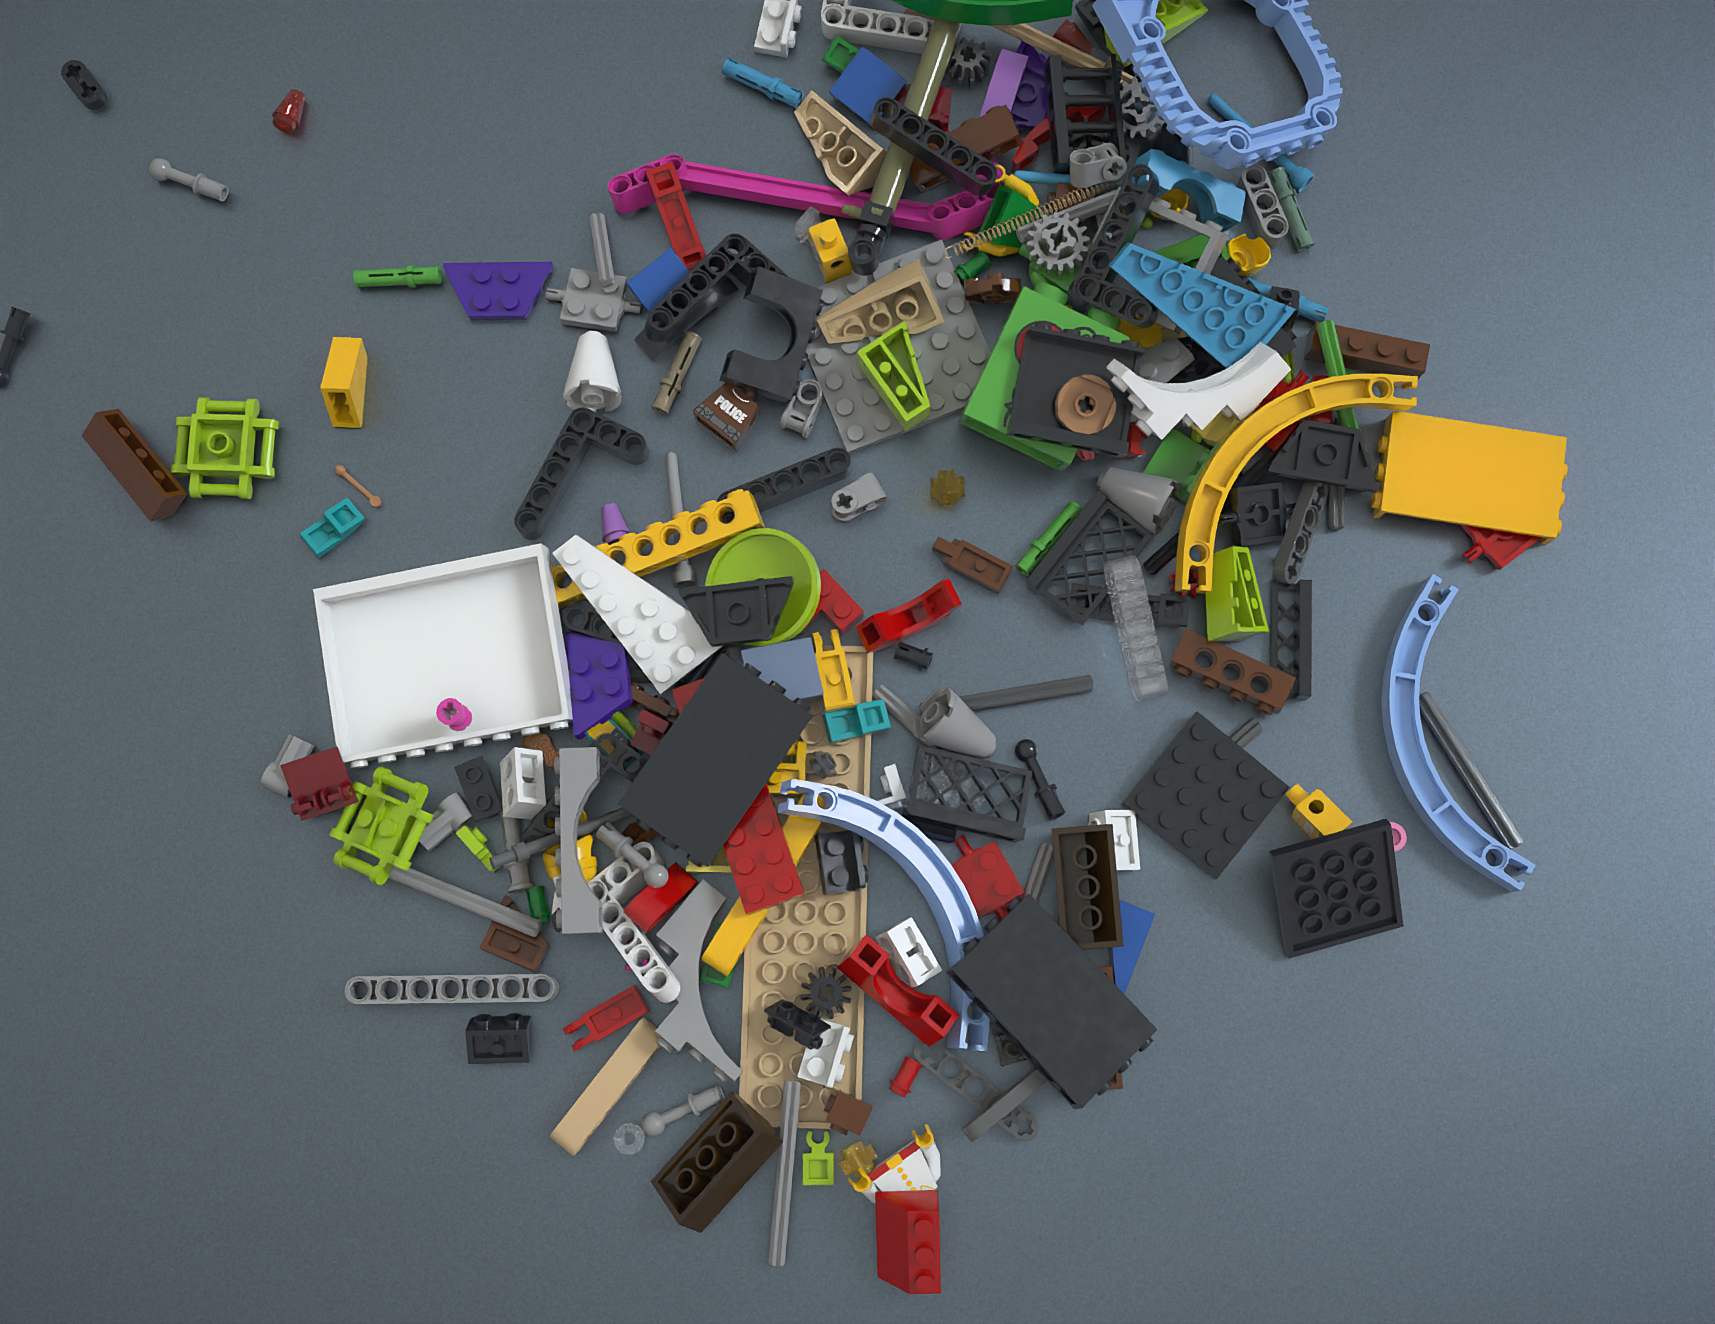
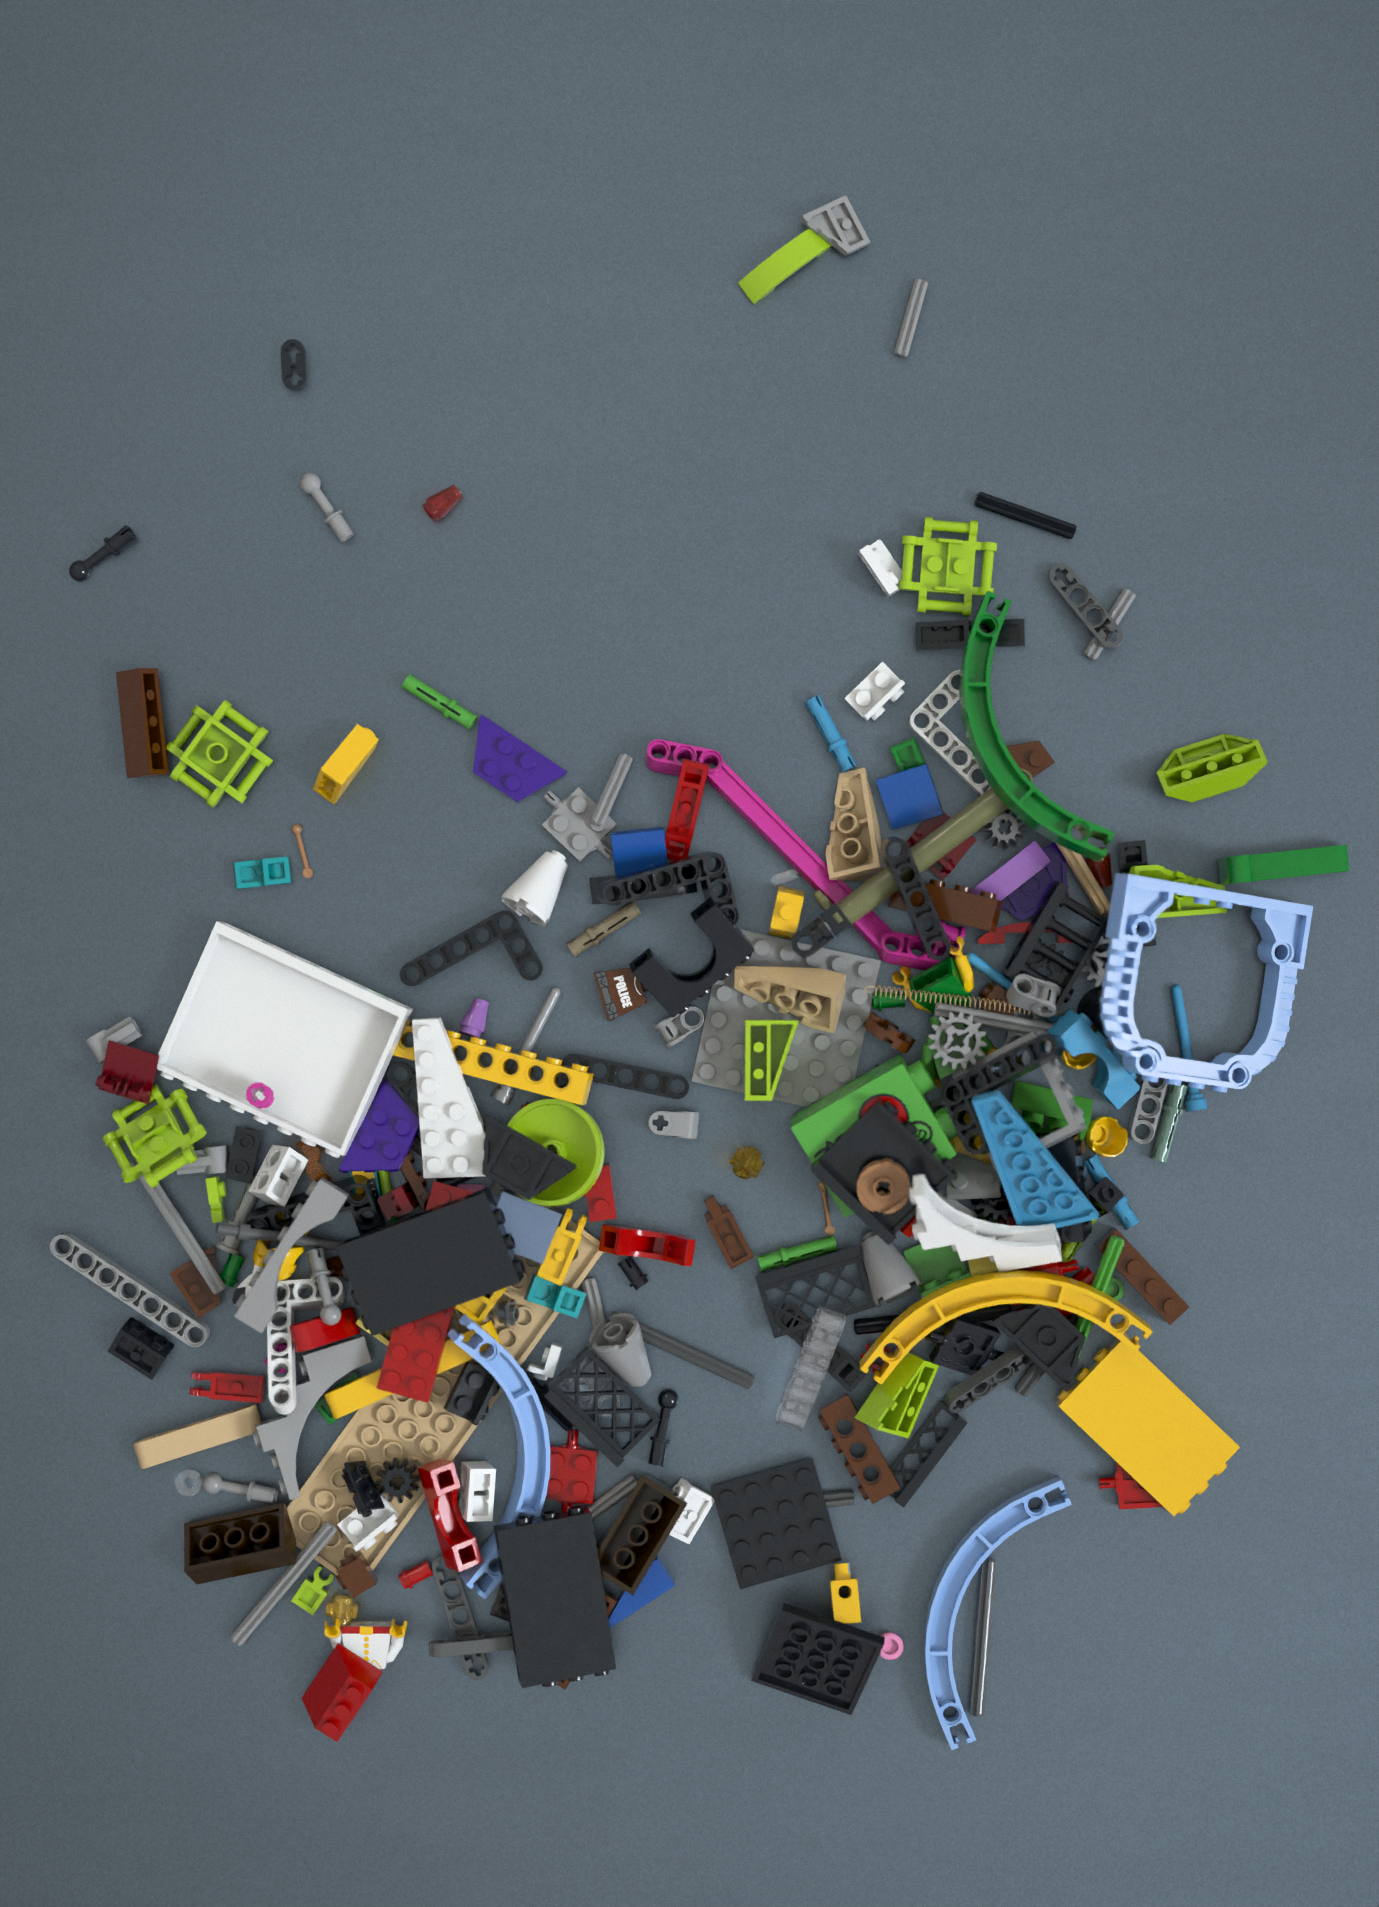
camera: 30 degrees right, 10 degrees up
none -> medium nougat hinge [818,1181,835,1236]

